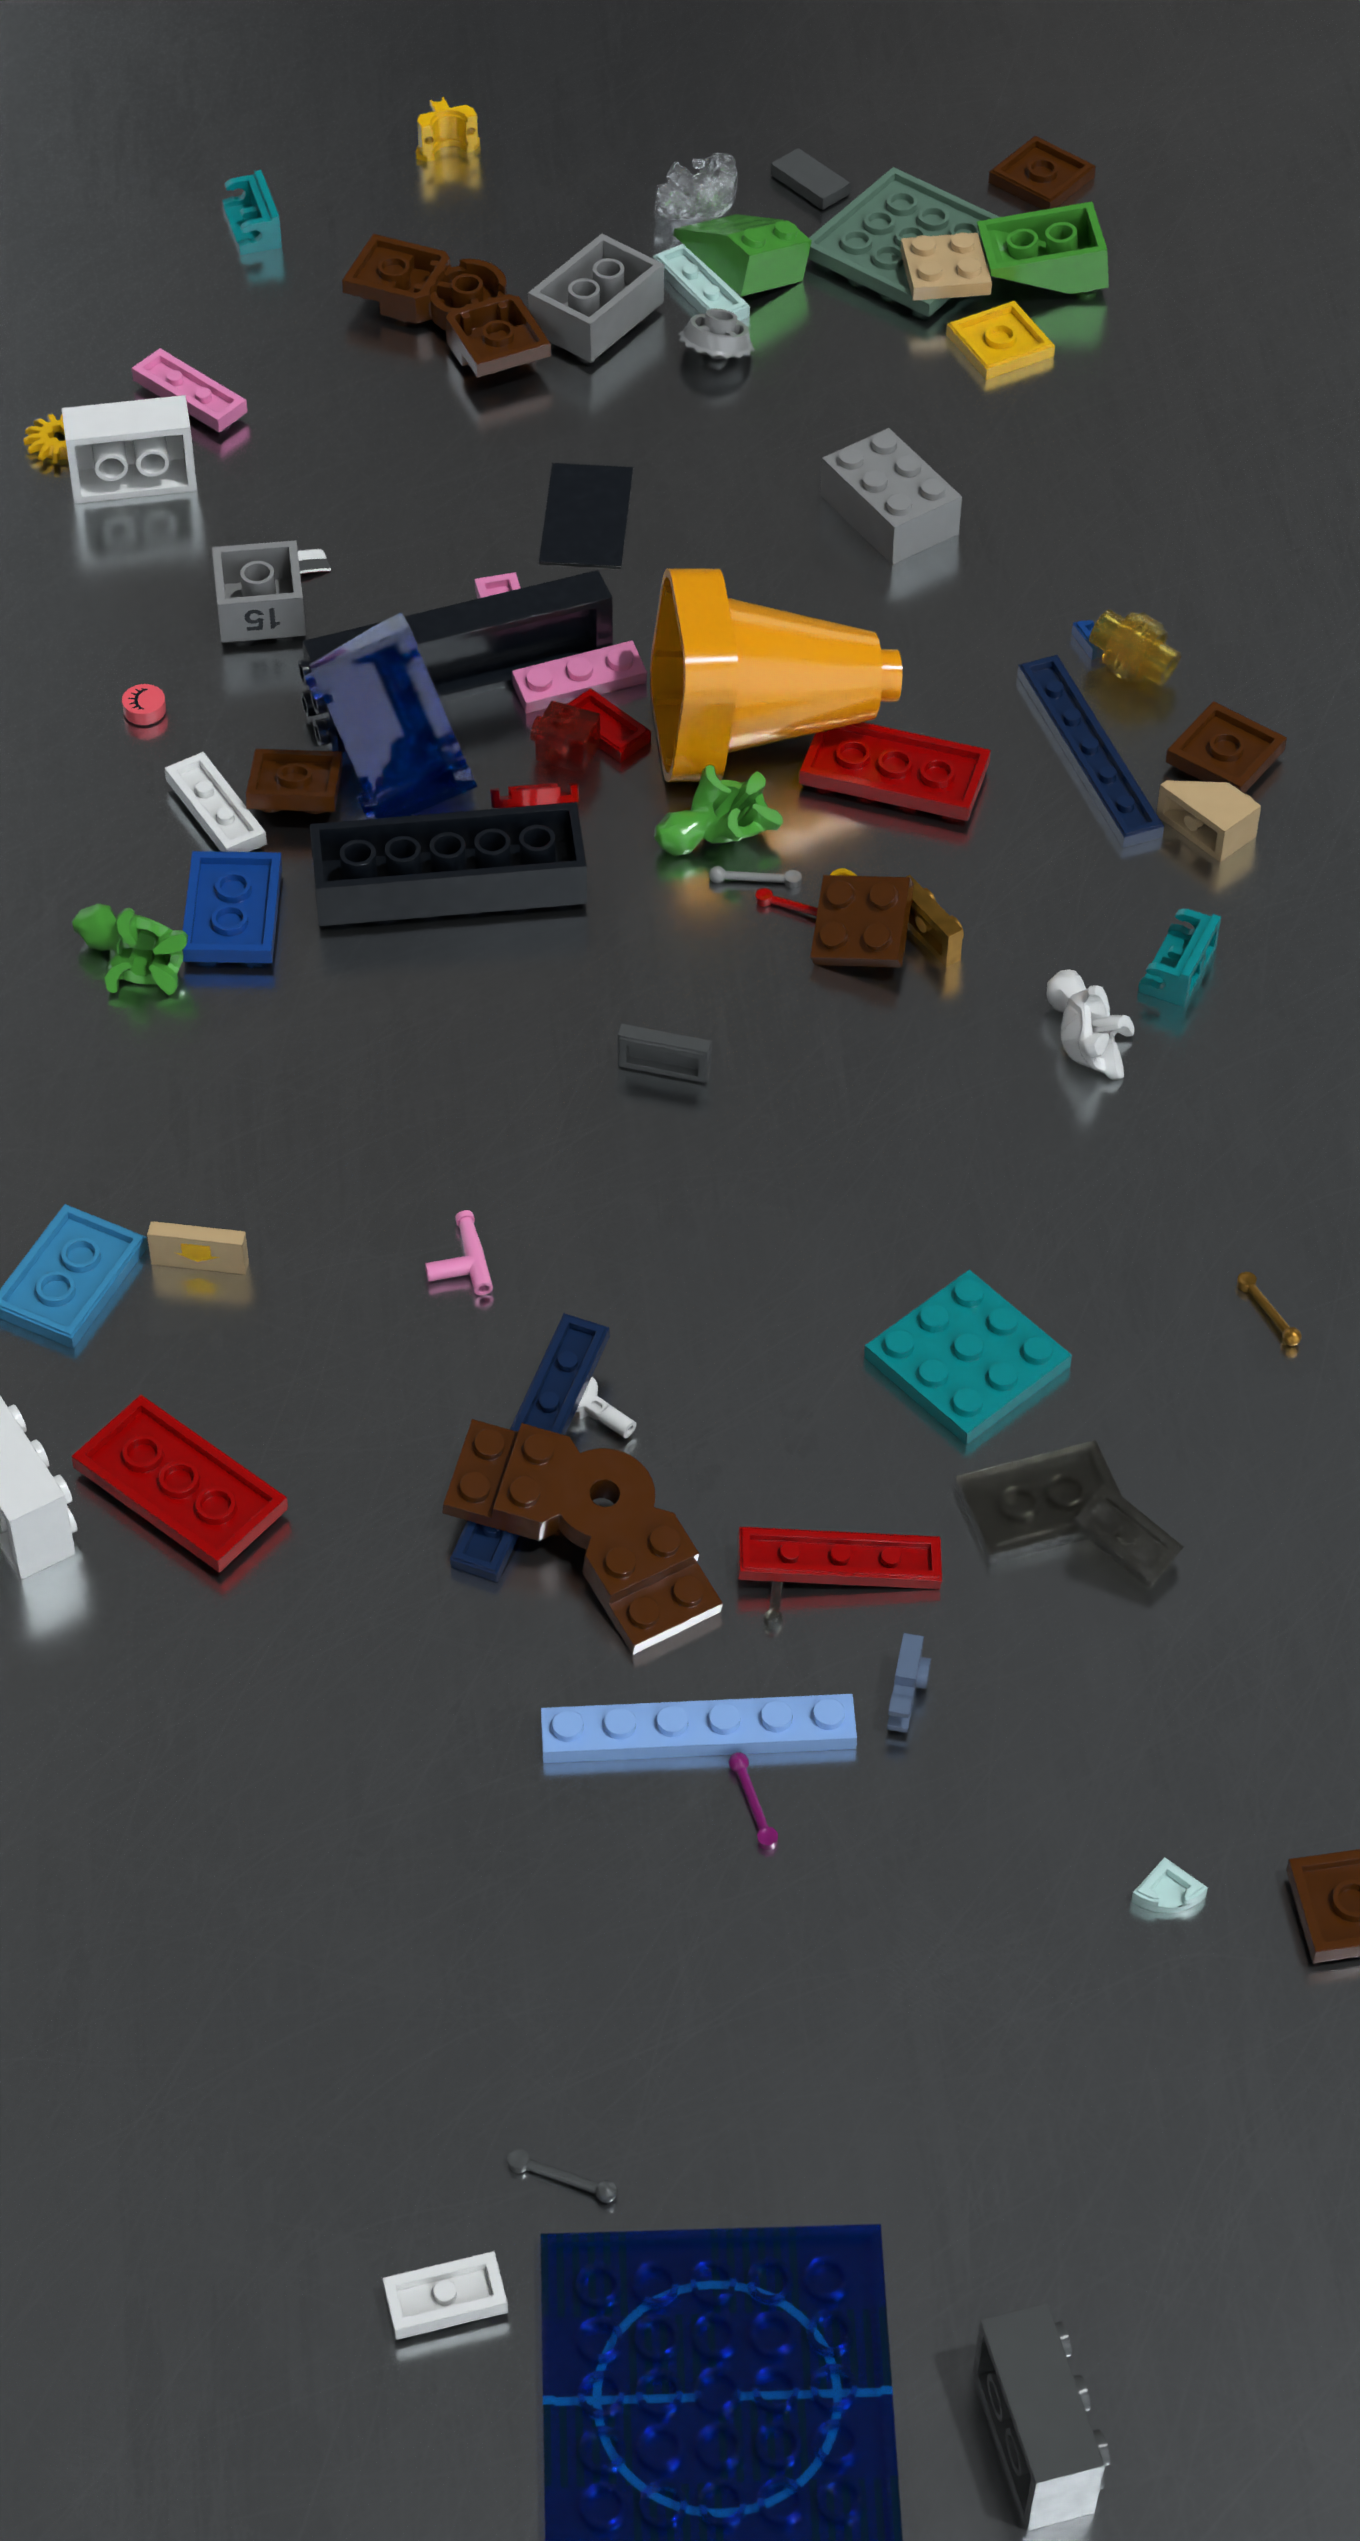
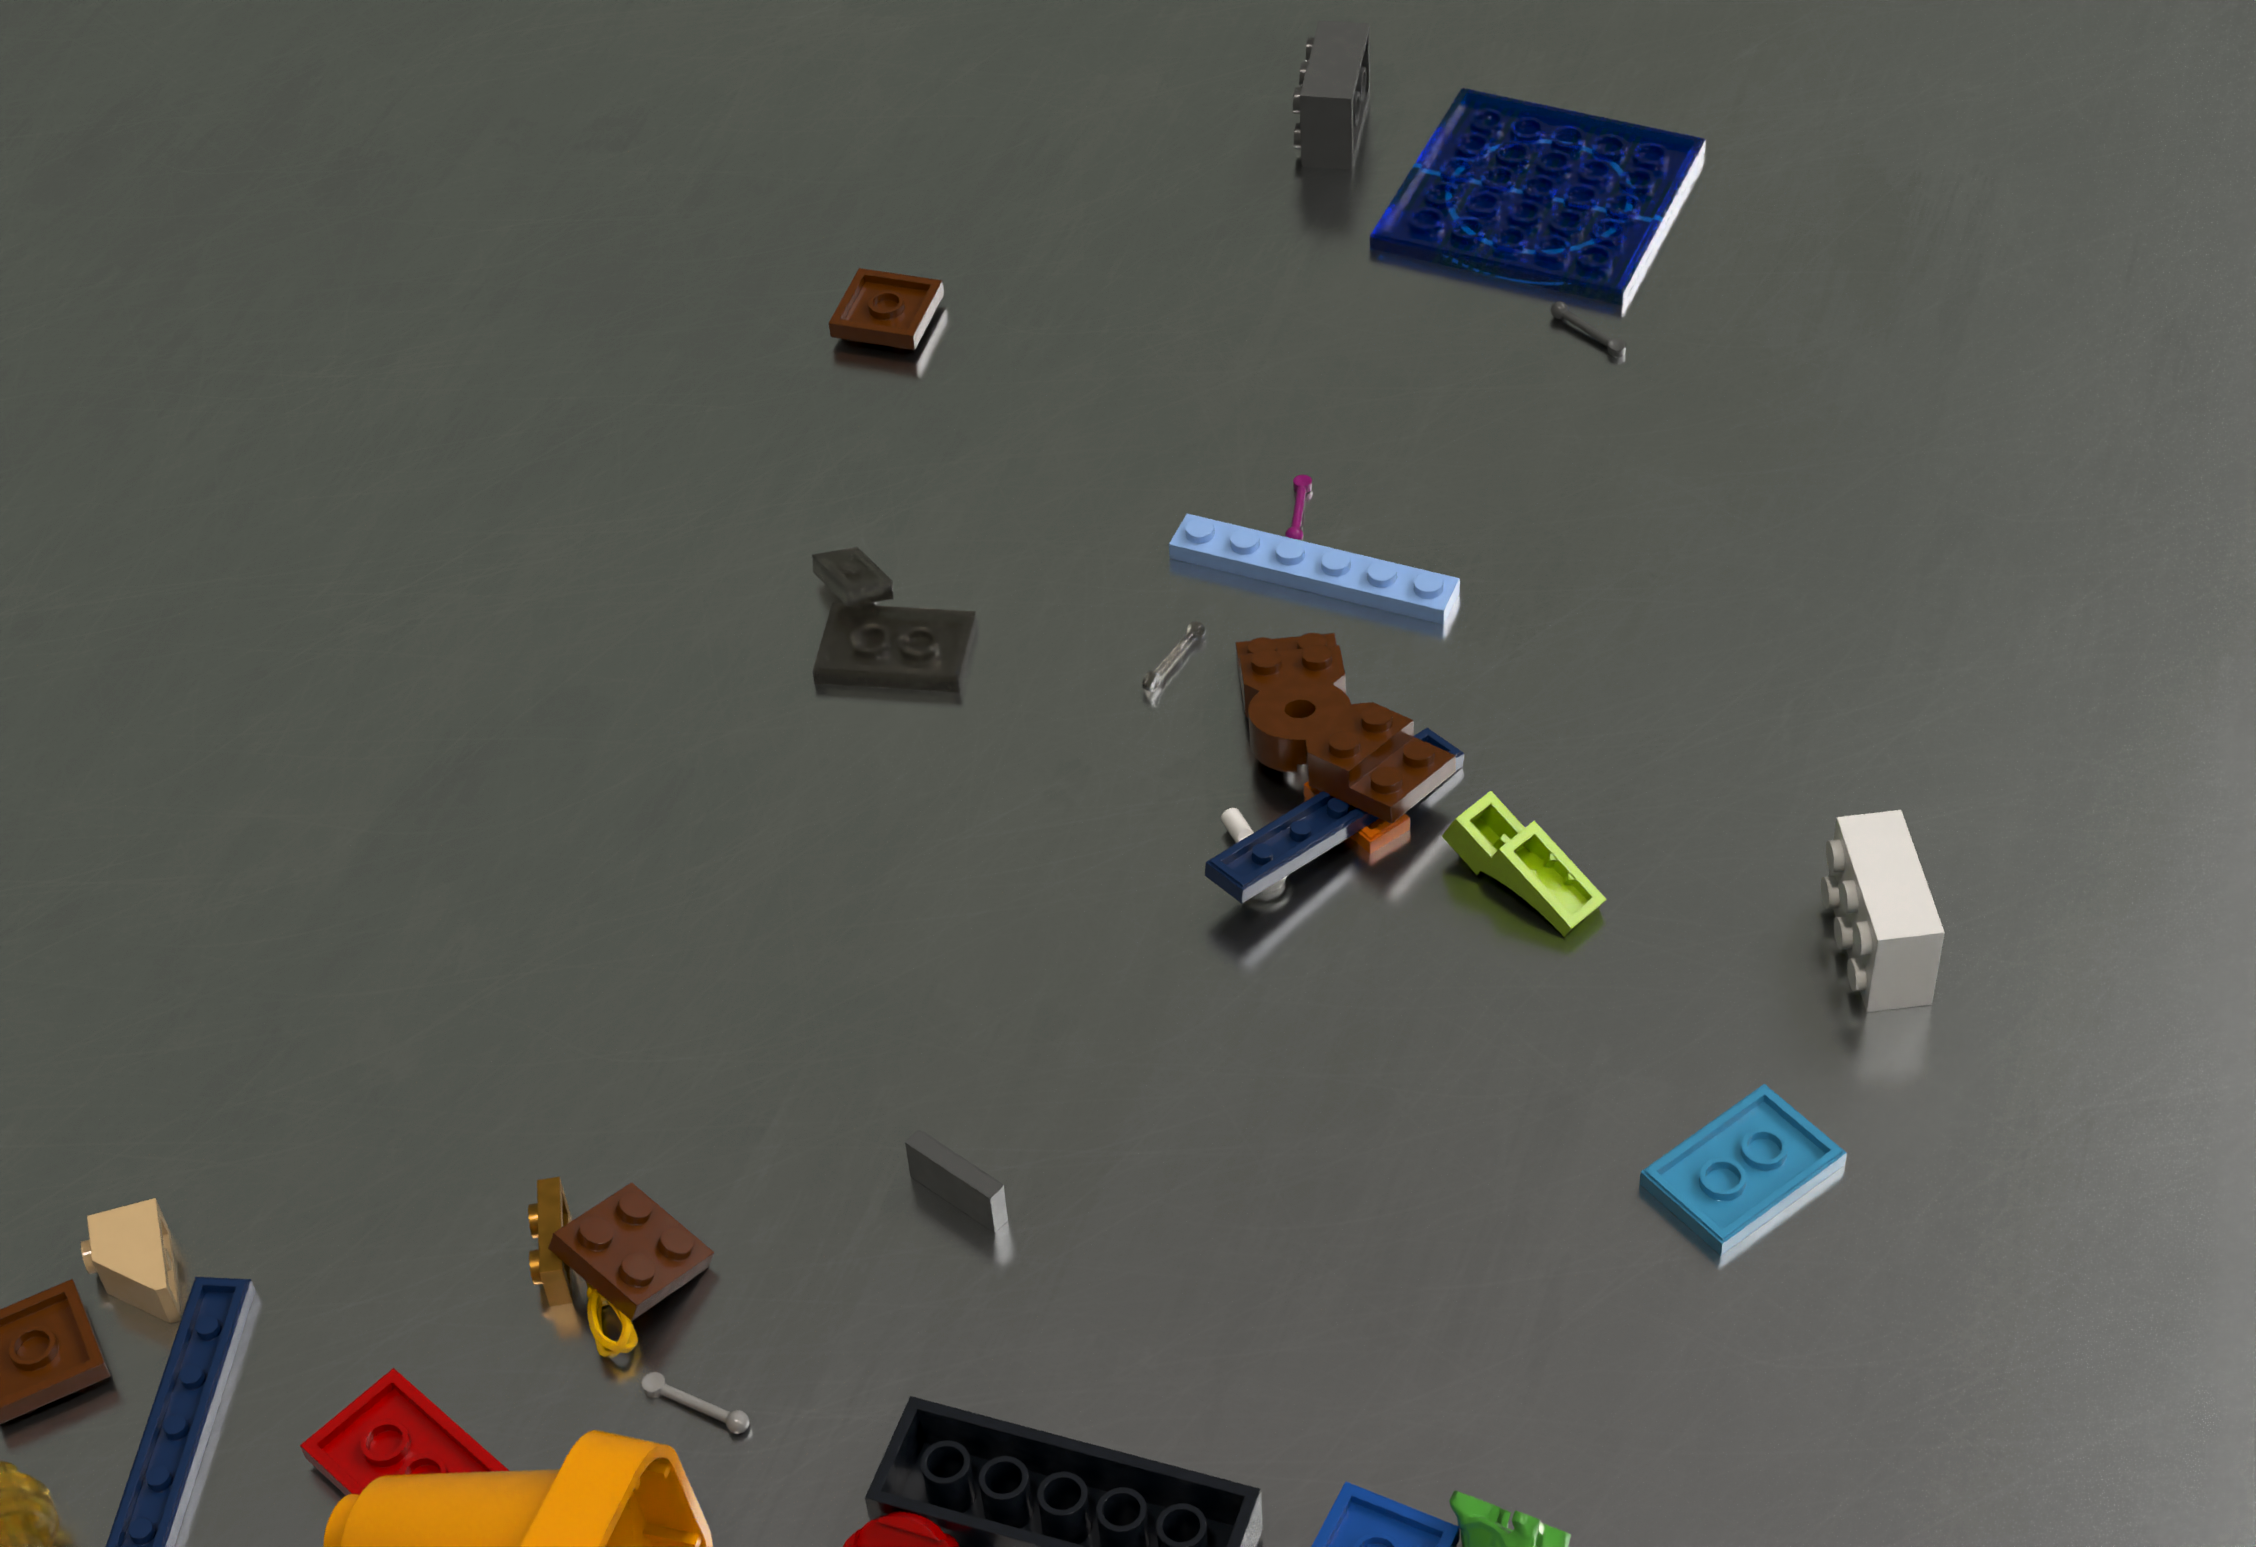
camera: 150 degrees left, 5 degrees down
red plate [71,1395,288,1573] -> none
tan tile [147,1221,249,1275] -> none
white plate [382,2251,508,2340] -> none
bright pink piece [425,1210,493,1295] -> none
bright green animal [654,765,783,856] -> none
red tile [737,1527,942,1589] -> none
red hinge [755,888,818,917] -> none
teal plate [864,1269,1072,1445] -> none
sand blue plate [887,1633,931,1733] -> none
white animal [1046,970,1134,1081] -> none
light aqua tile [1131,1857,1208,1913] -> none
teal hinge [1138,908,1221,1008] -> none
pearl gold hinge [1237,1272,1302,1346] -> none
none -> lime slope [1442,791,1607,937]

